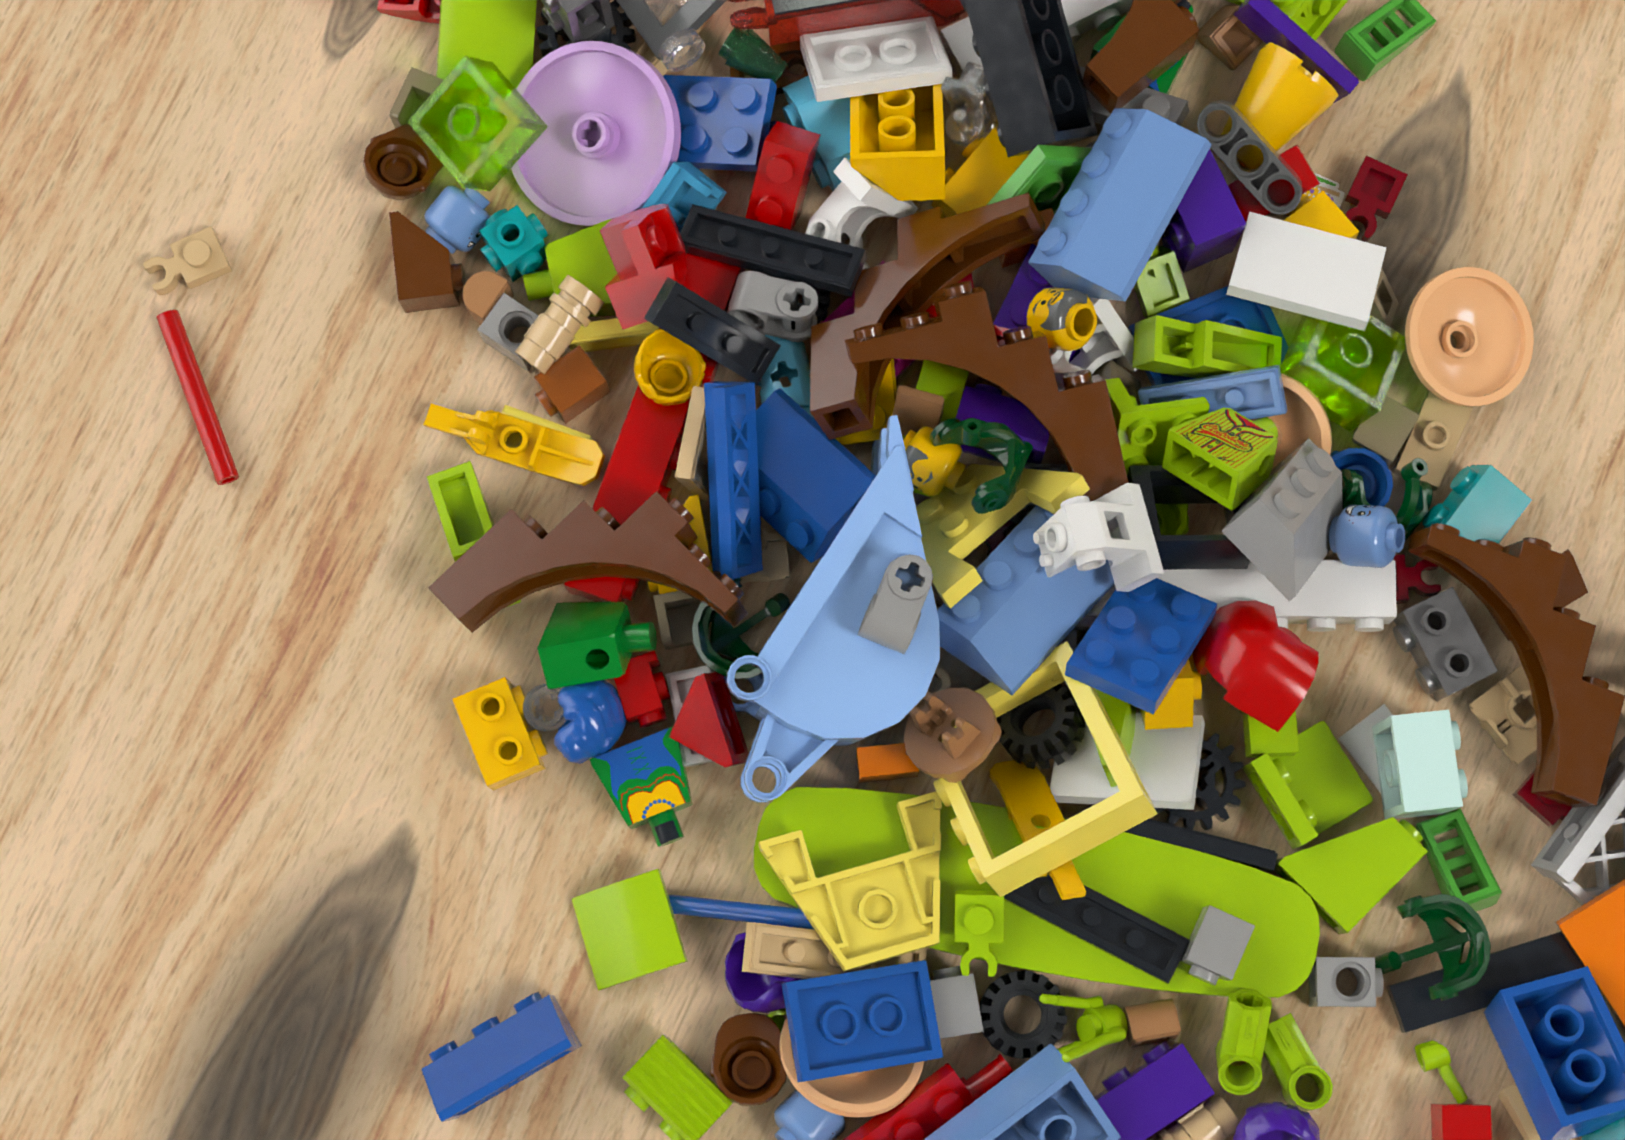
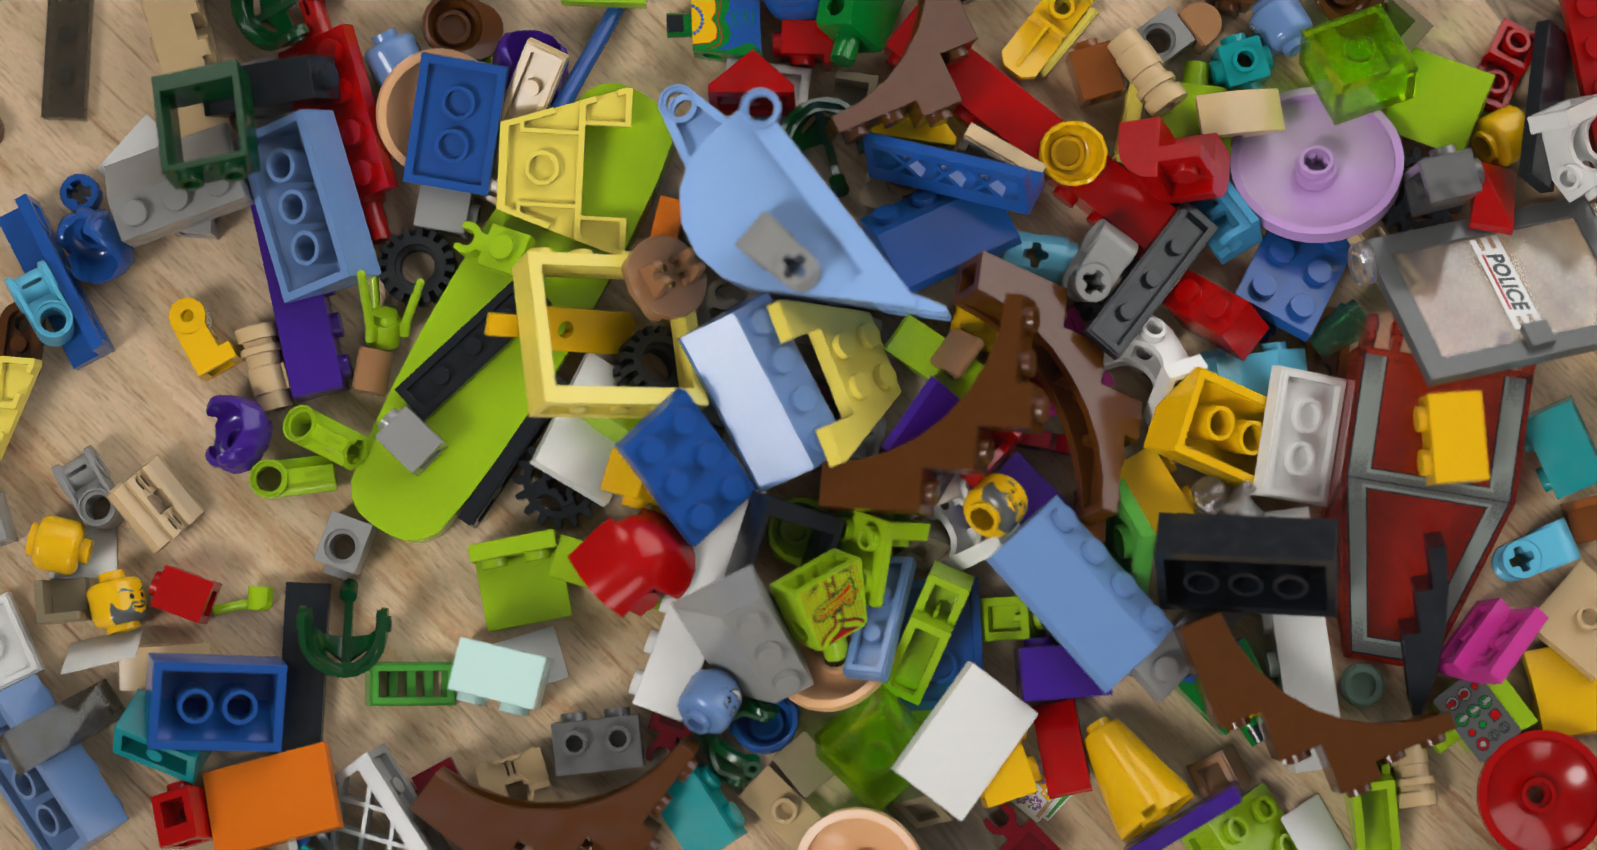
camera: 105 degrees right, 5 degrees up
black plate [644,277,781,386] -> none
yellow head [903,426,966,496] -> none
dark green helmet [930,418,1033,514] -> none
white tile [1033,483,1165,592] -> none
dark grey beam [1197,100,1303,215] -> none
lime slope [1274,817,1428,935] -> none
none -> tan slope [1194,88,1285,138]

